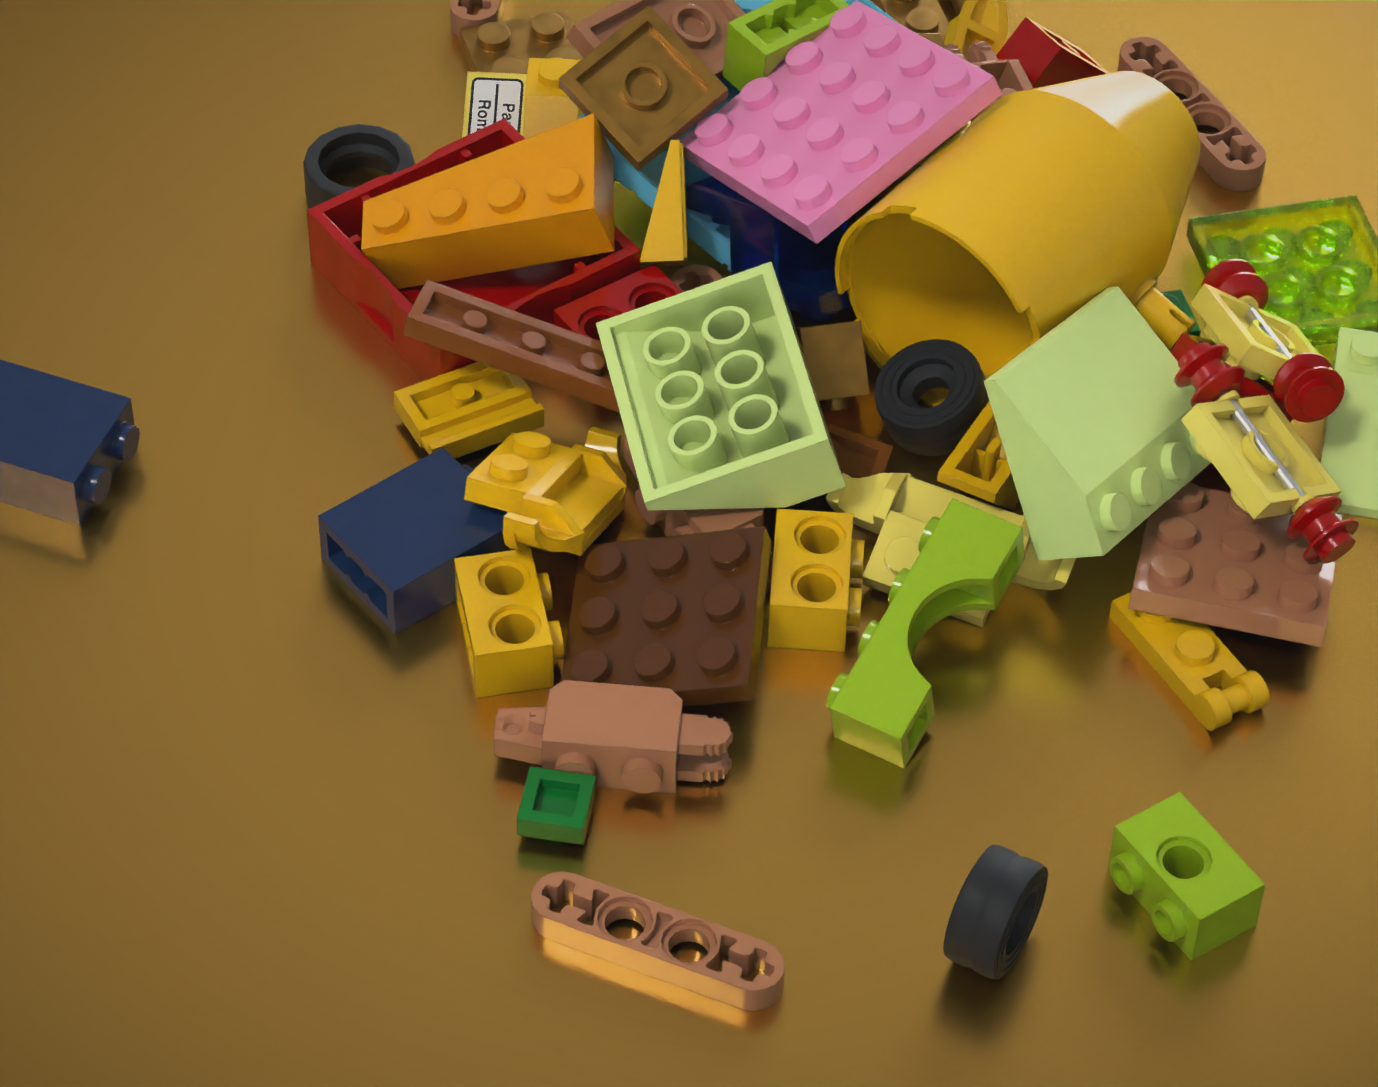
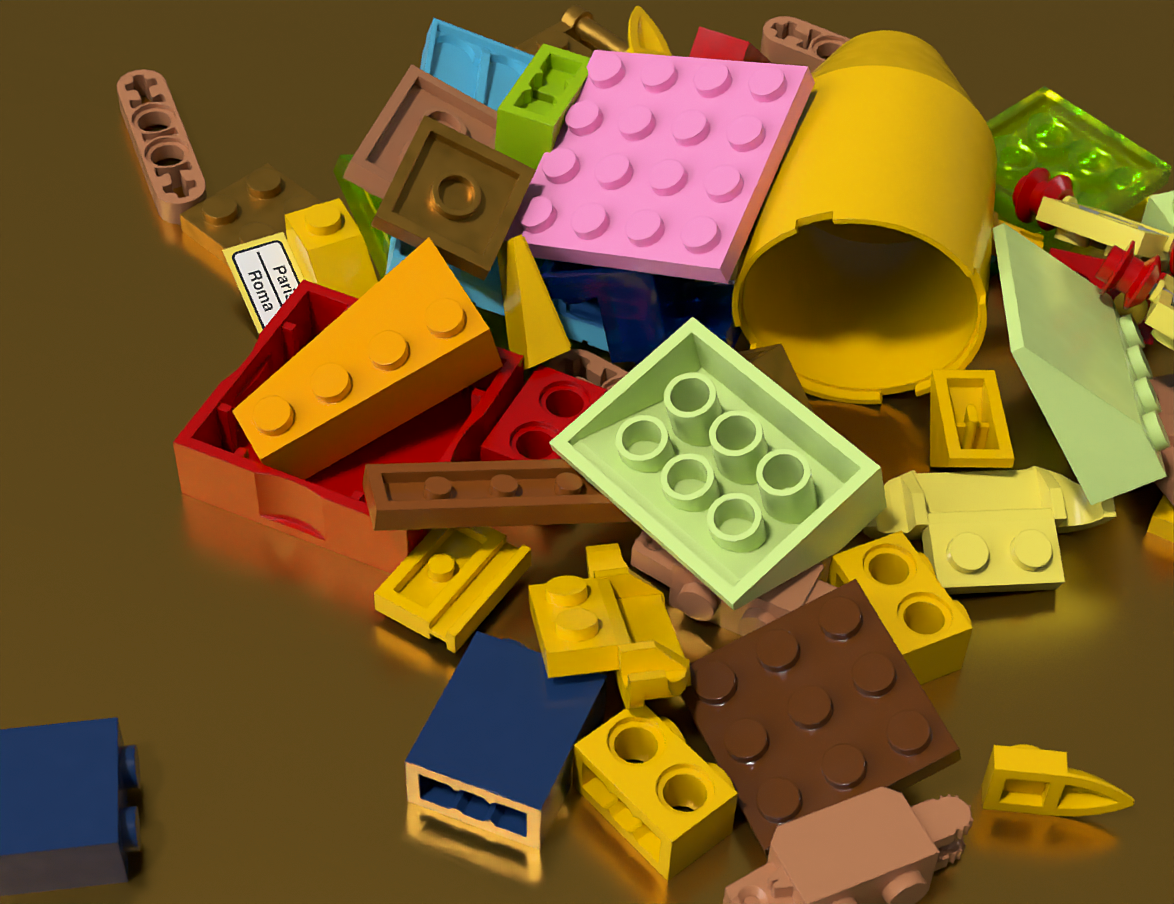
camera: 30 degrees left, 0 degrees up
black tyre [303,124,415,208] -> none
lime arch [826,498,1025,769] -> none
black tyre [874,339,989,456] -> none
none -> yellow plate [982,744,1135,817]

